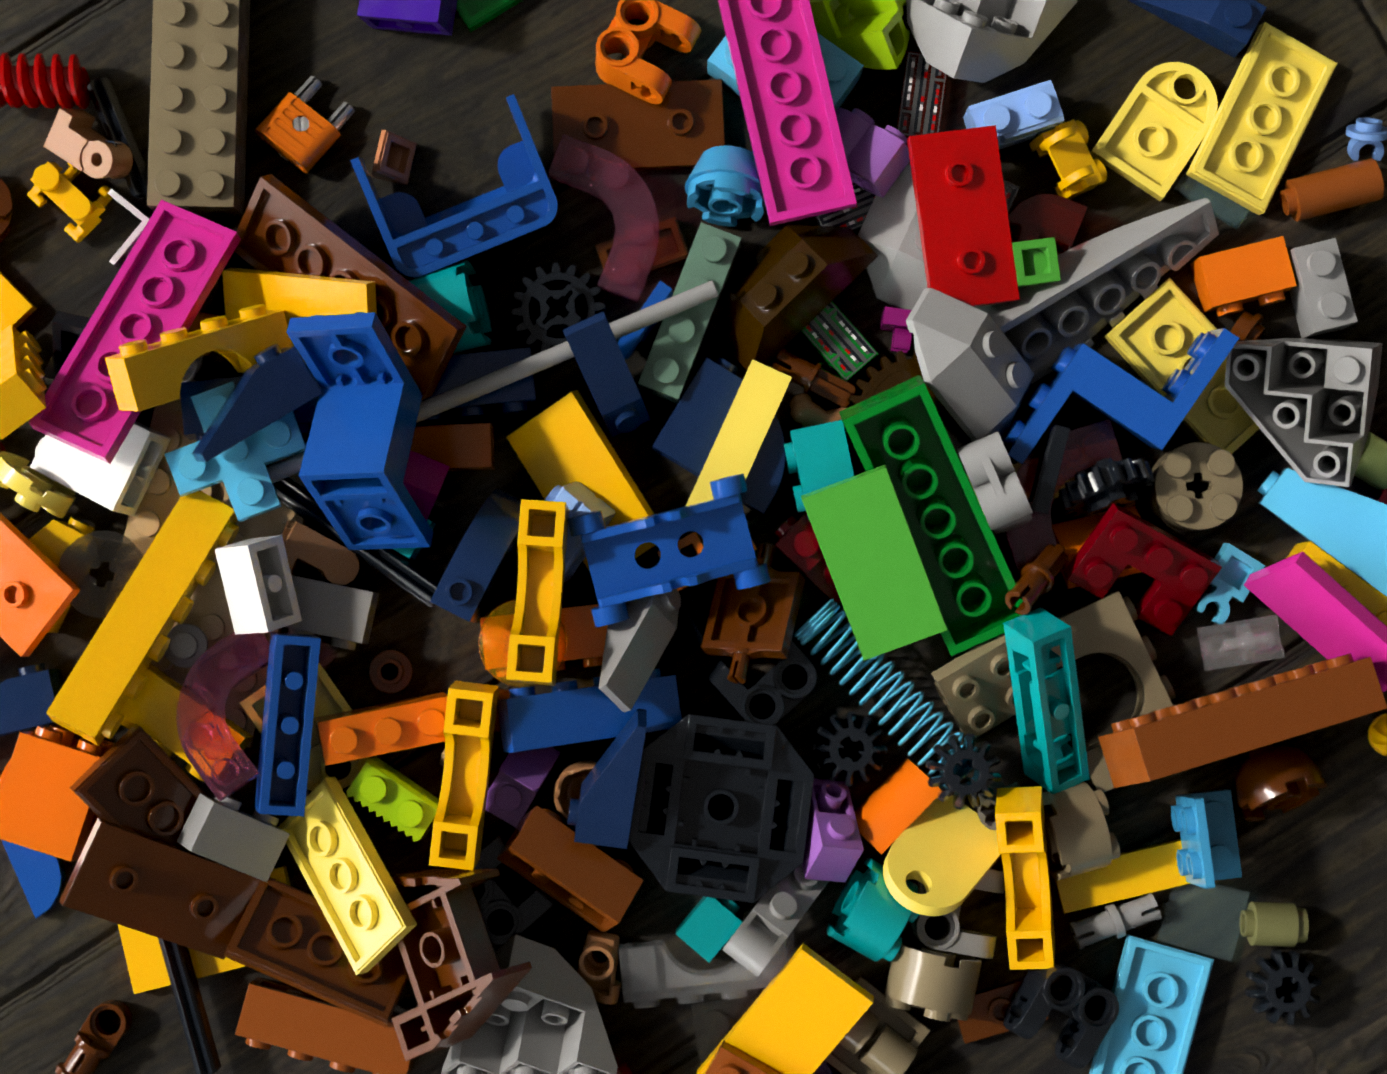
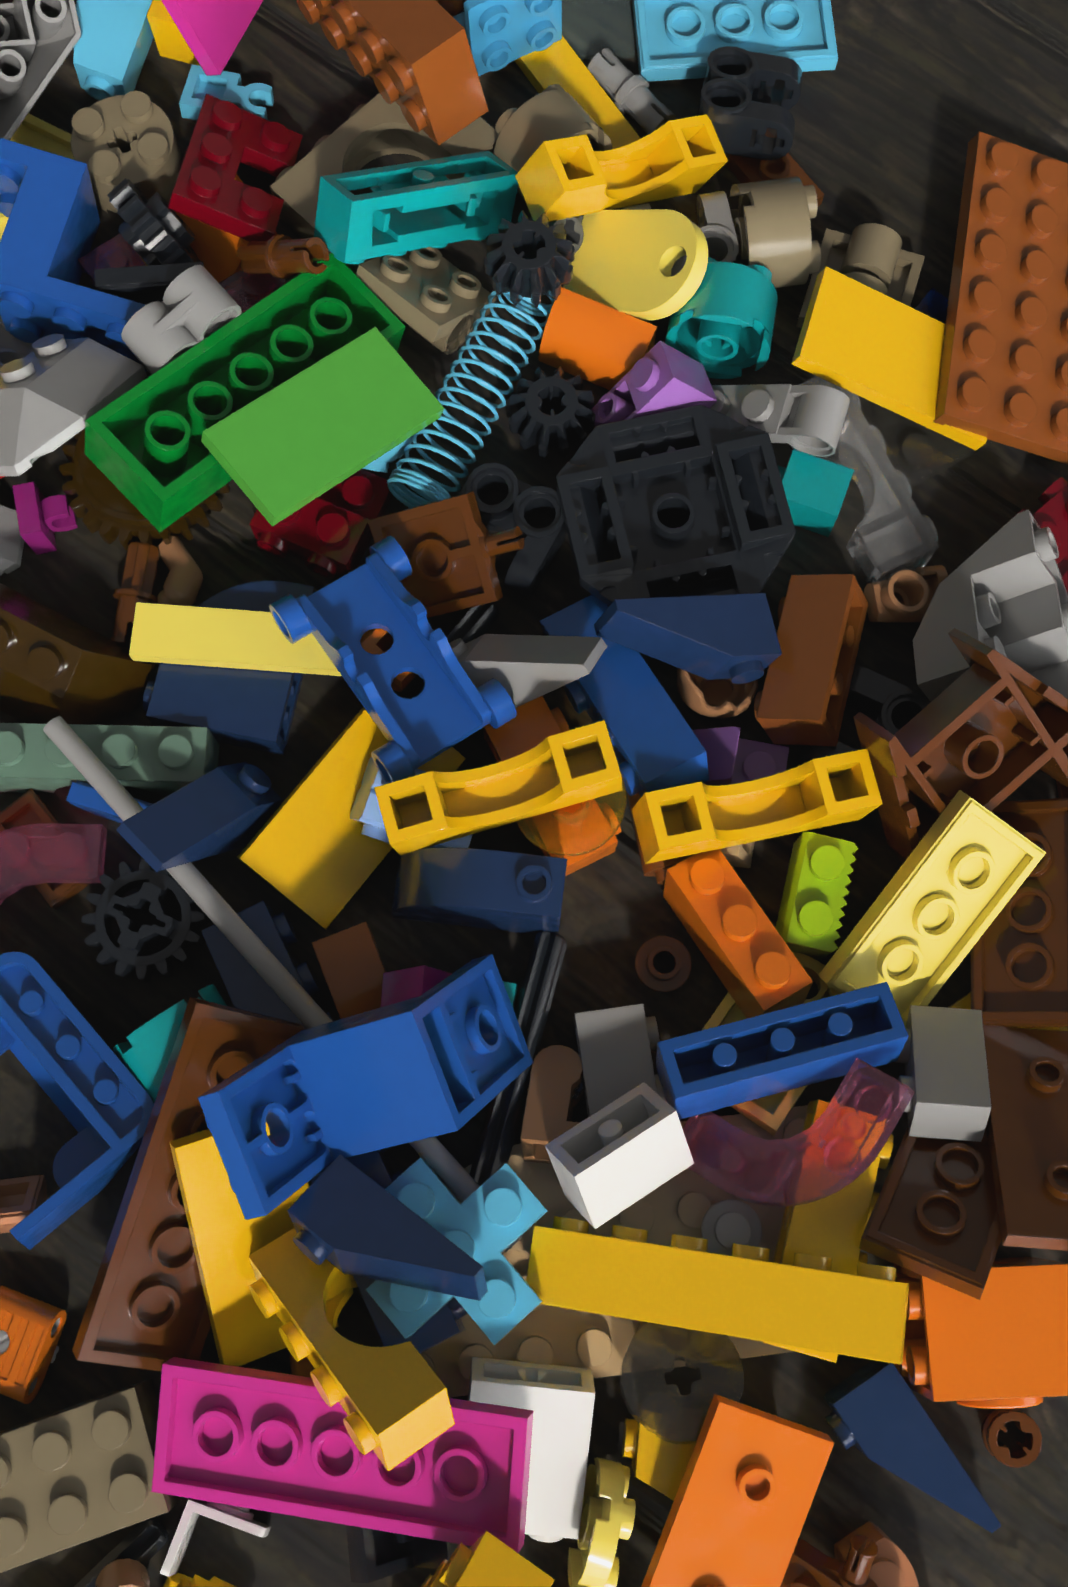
camera: 115 degrees left, 10 degrees down
teal brick [784,420,854,521] -> none
tile [800,301,878,381] -> none
clear hips [1197,614,1285,671] -> none

